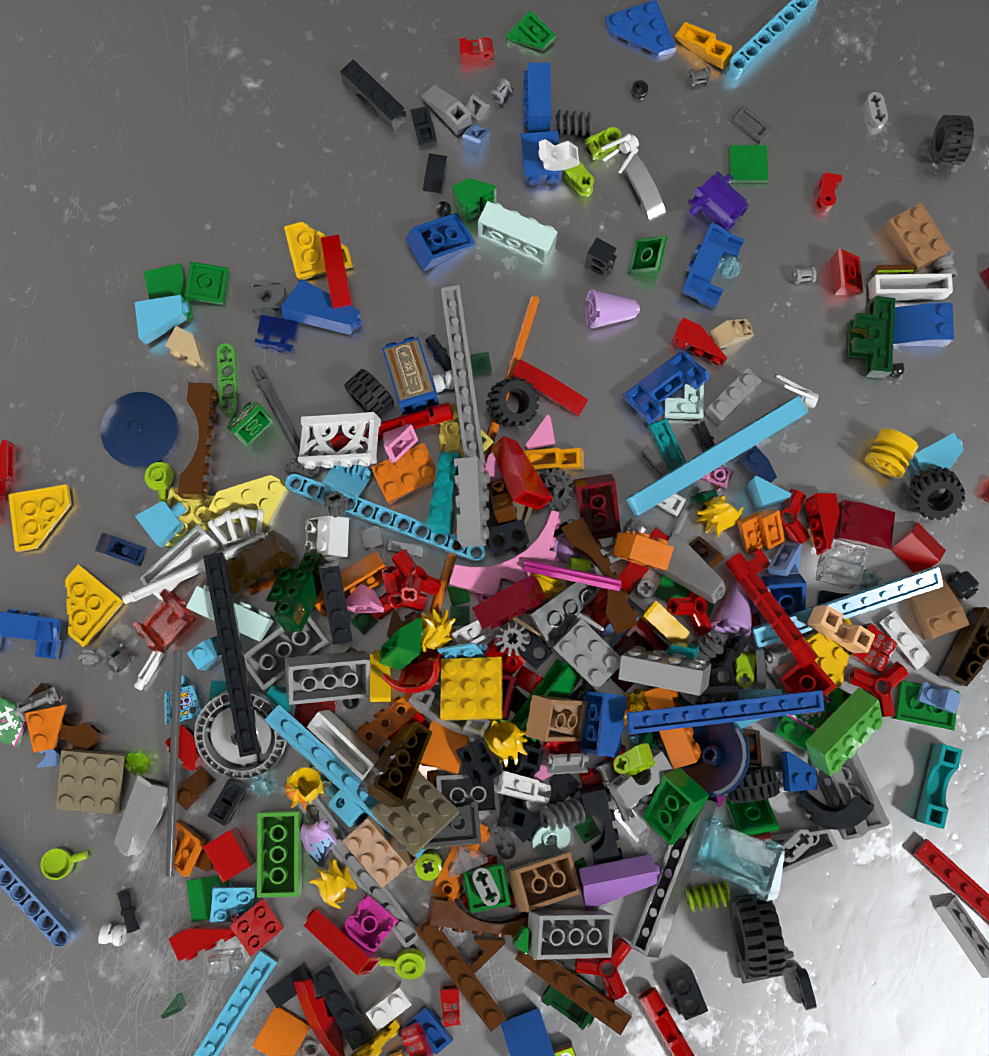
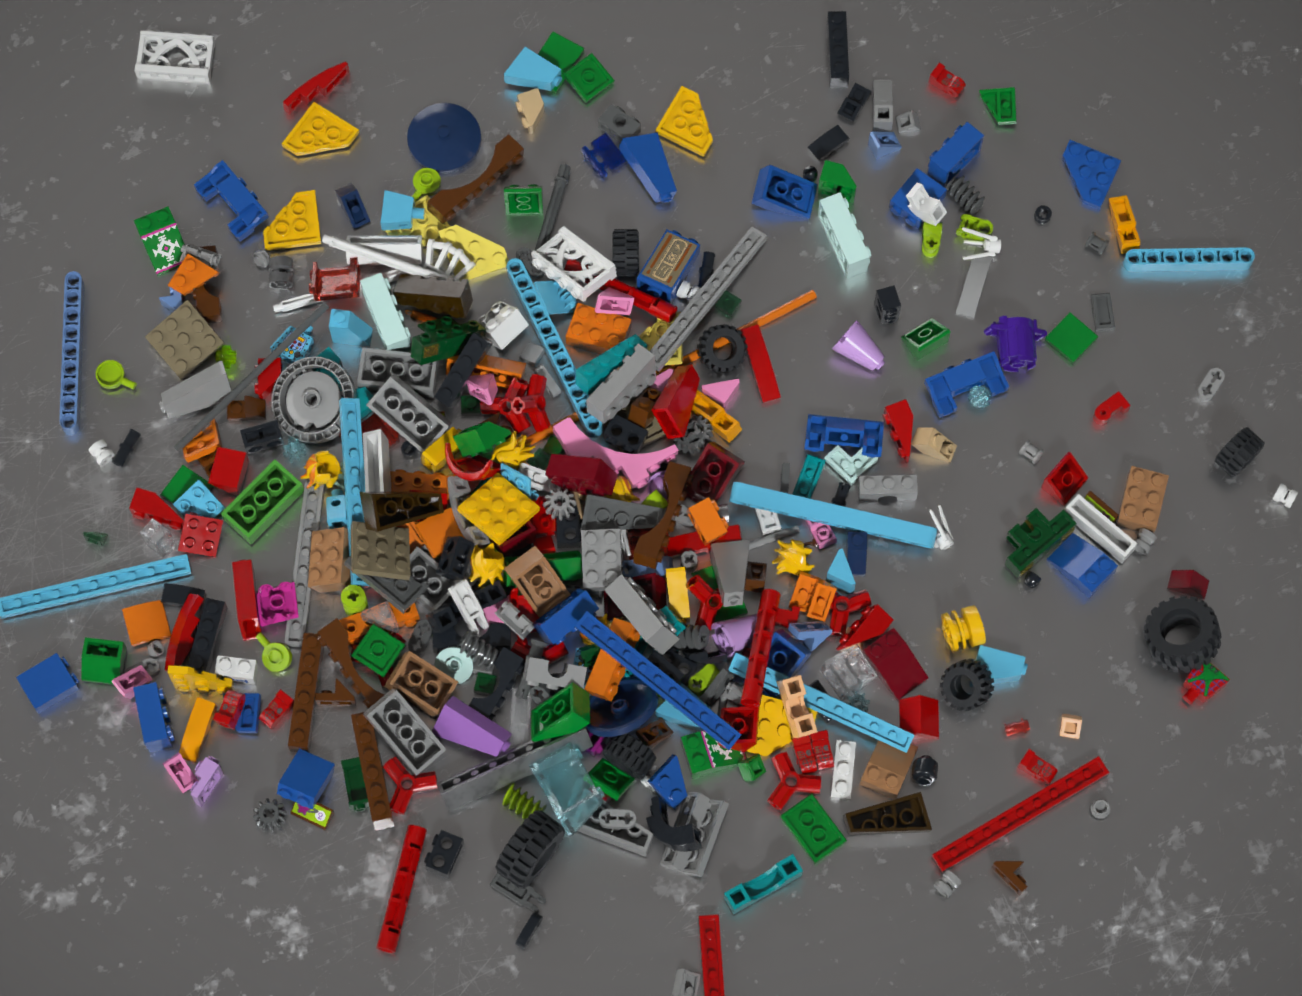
camera: 45 degrees right, 10 degrees down
black plate [203,552,262,757] -> none
bright green beam [217,343,239,417] -> none
lavender arm [300,818,338,868] -> none
yellow hair [309,859,357,909] -> none
red slope [320,234,352,309] -> none
dark grey gear [324,491,349,518] -> none
light grey beam [472,866,500,906] -> none
light grey bush [490,78,514,105] -> none
green slope [512,925,529,955] -> none
dark pink axle [524,560,622,591] -> none
lime piece [614,743,655,775] -> none
dark green tile [690,489,718,504] -> none
bright green brick [805,688,883,777] -> none
medium blue slope [916,682,961,714] -> none

